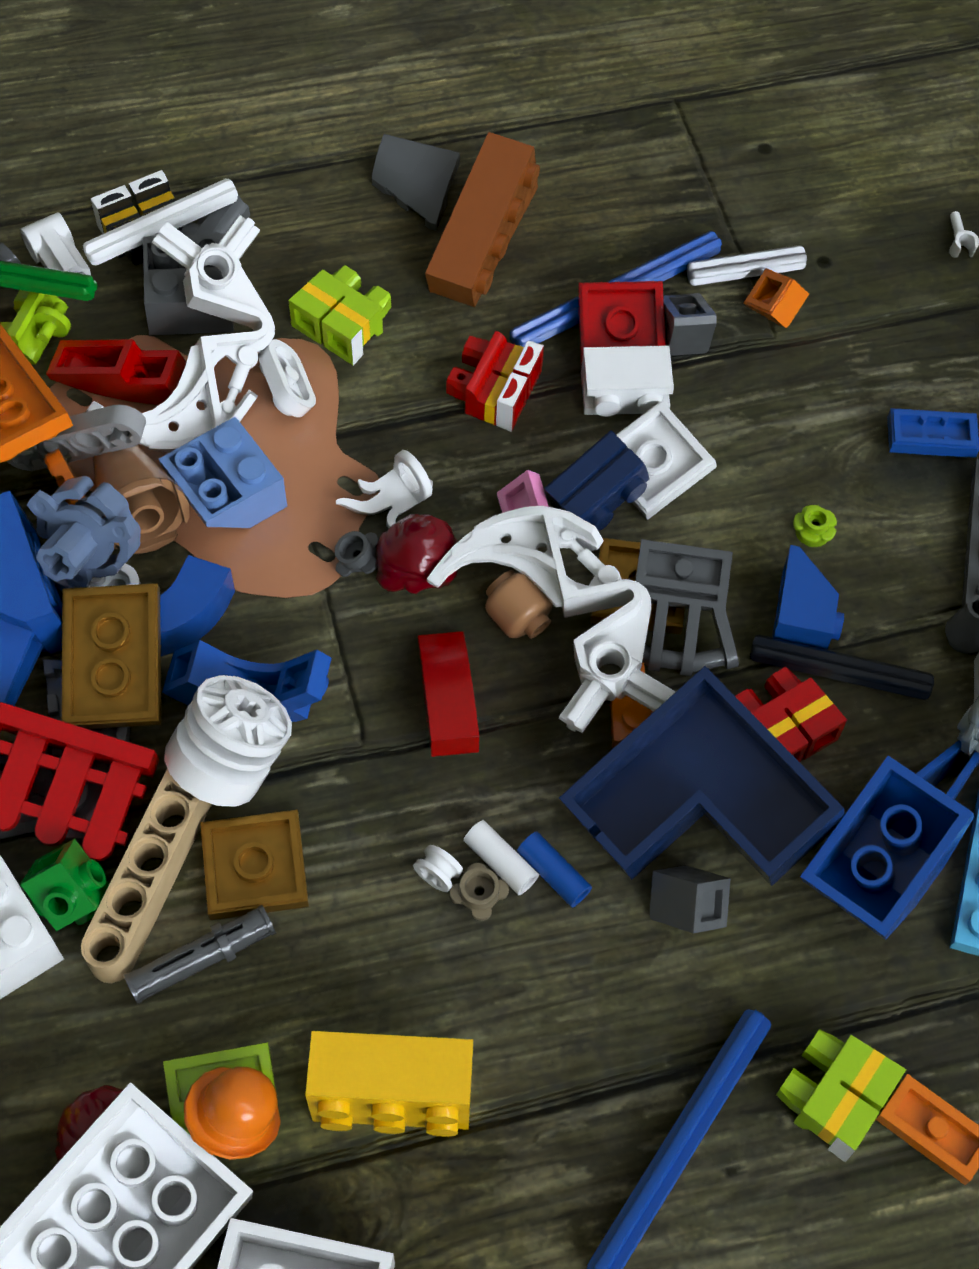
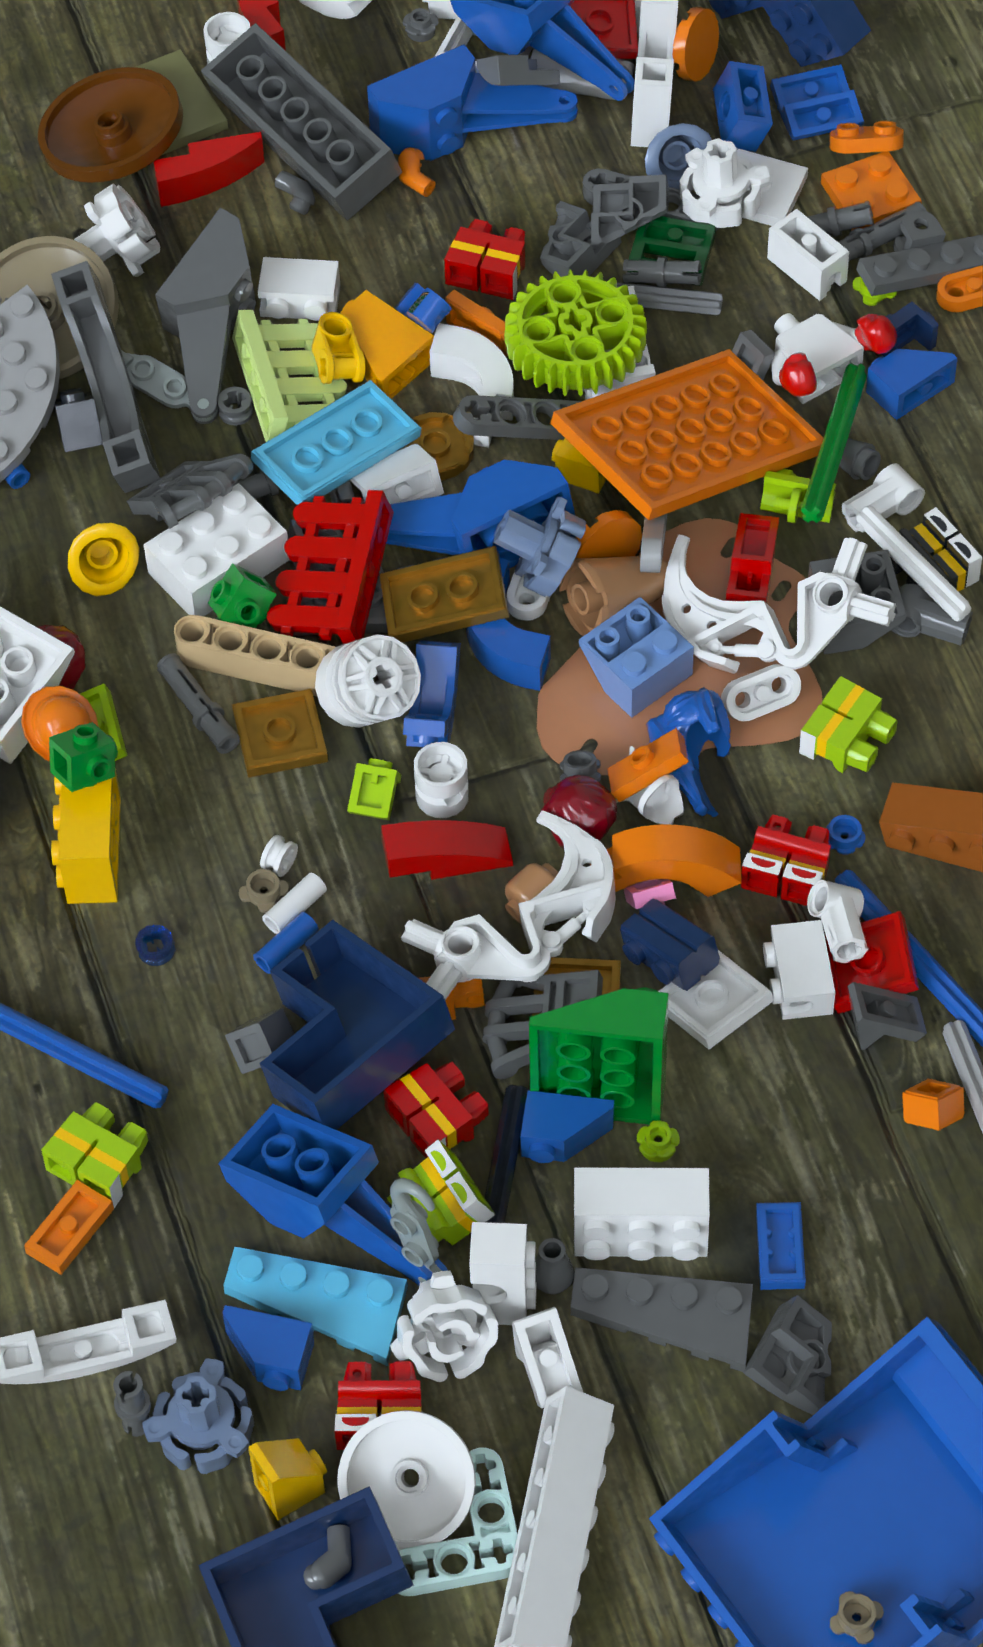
camera: 90 degrees right, 5 degrees down
none -> green brick [49,722,118,792]
none -> clear blue bush [135,924,176,966]
none -> lime bracket [347,758,402,820]
none -> hips [387,1140,495,1245]
none -> white wheel [414,742,469,818]
none -> green slope [529,987,669,1125]
none -> white brick [574,1168,710,1261]
none -> orange arch [590,824,741,897]
none -> orange plate [607,728,689,802]
none -> blue hair [646,687,731,817]
none -> white piece [807,880,868,963]
none -> blue plate [826,815,865,854]

